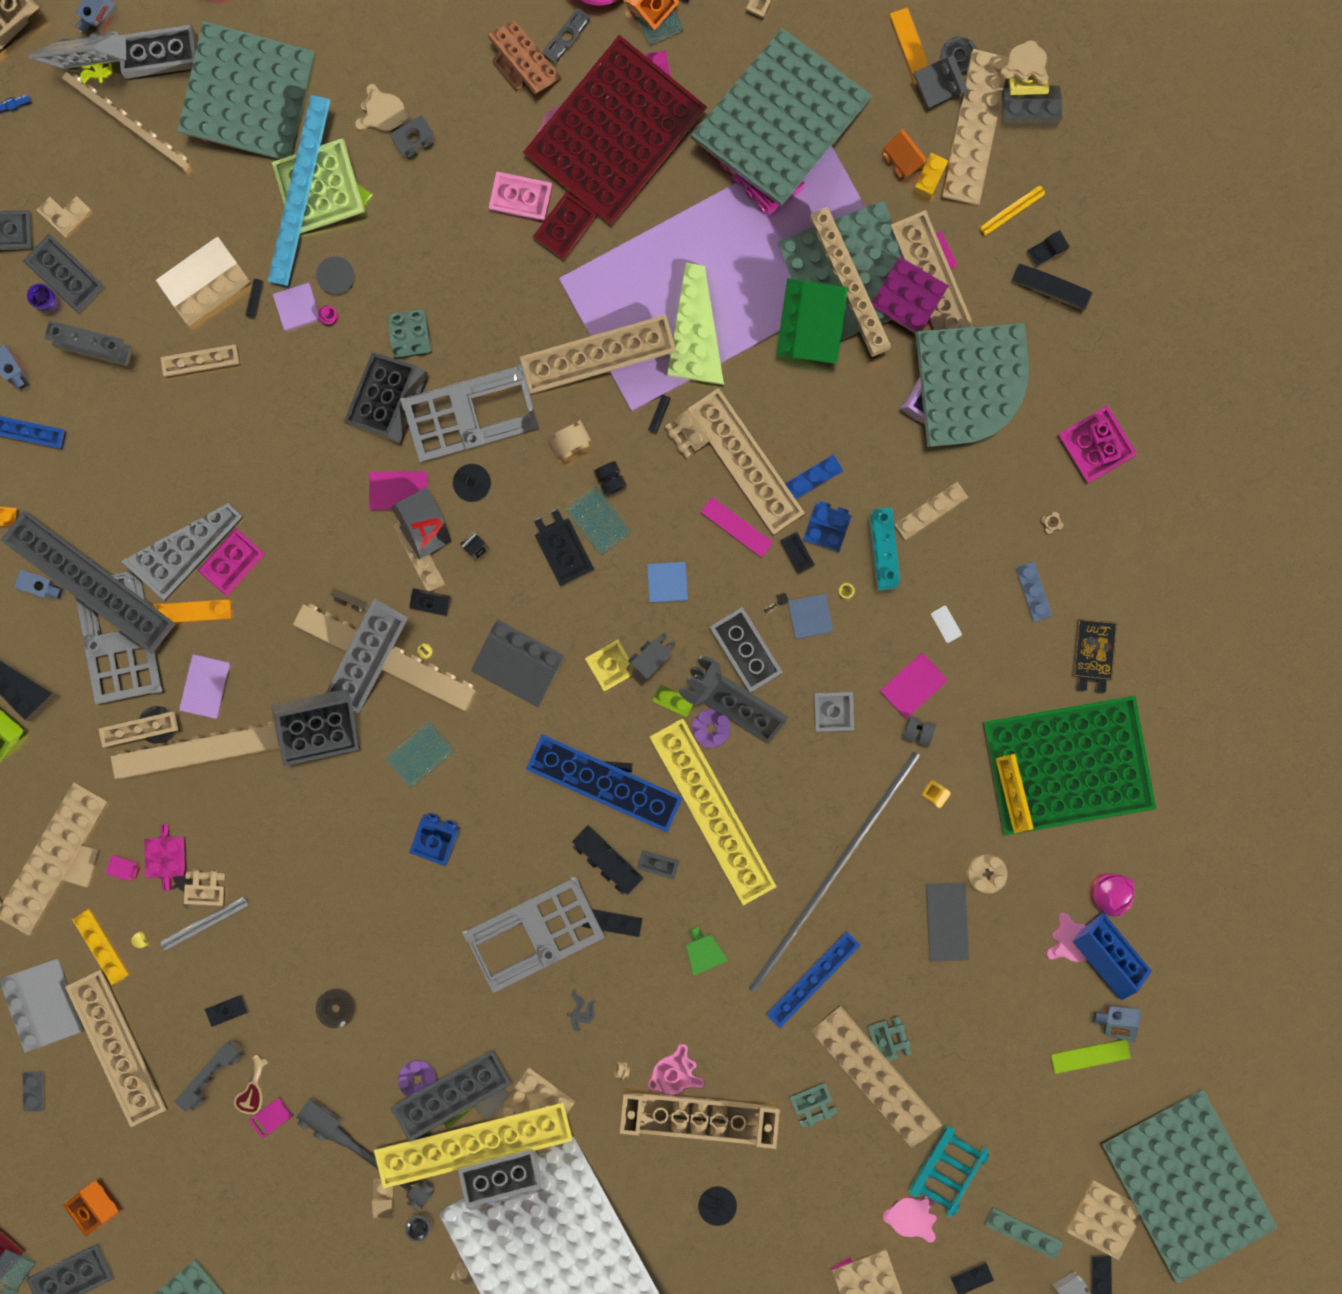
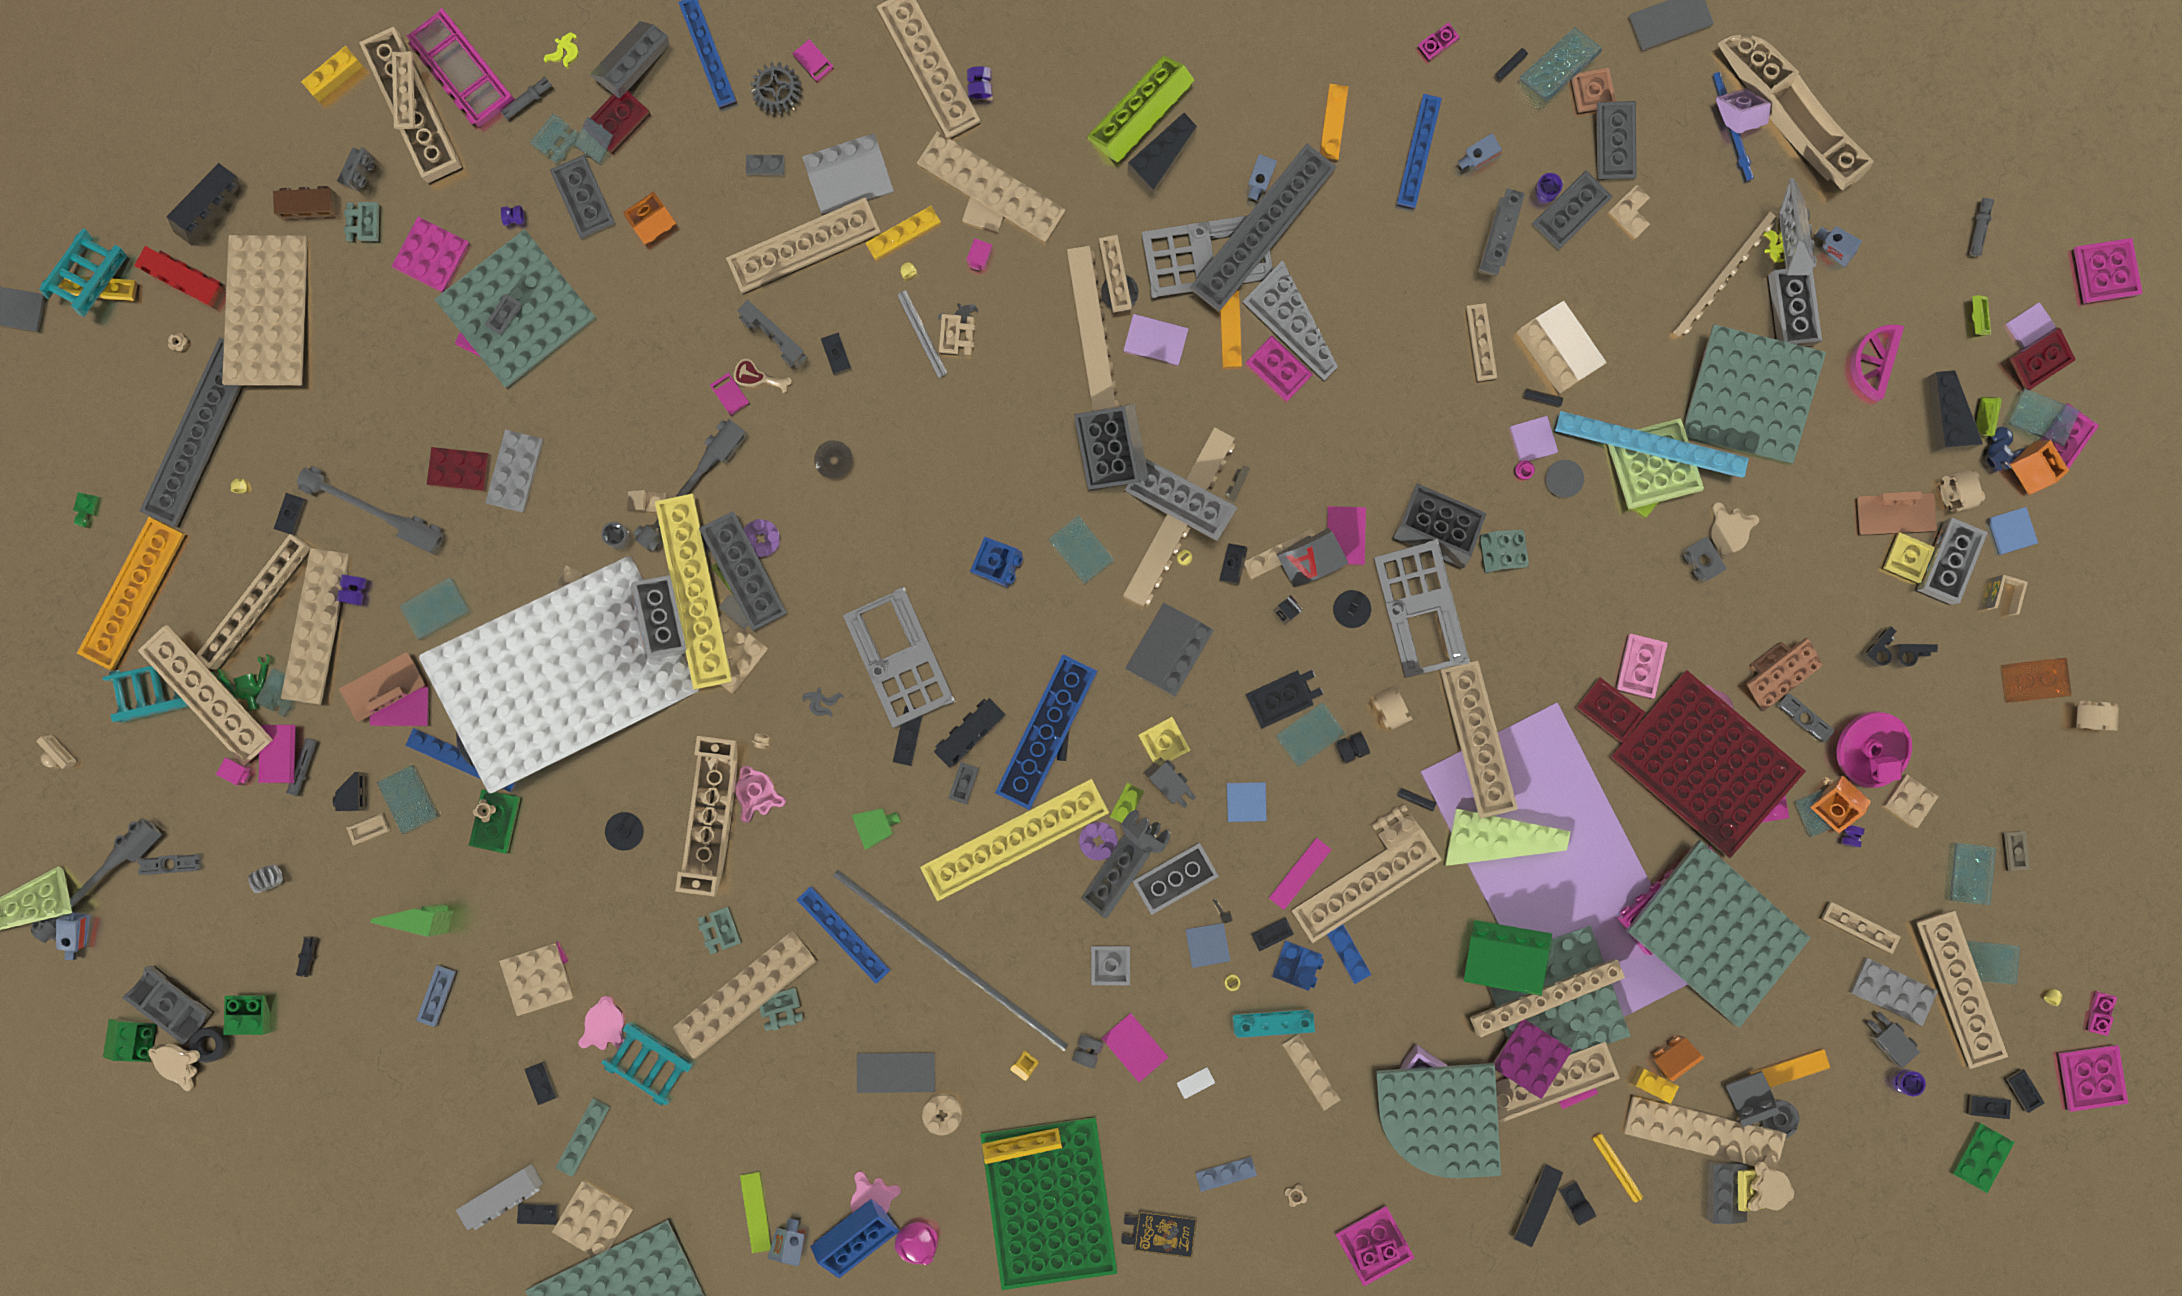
camera: 90 degrees right, 0 degrees up
dark pink plate [144,824,185,891] -> none

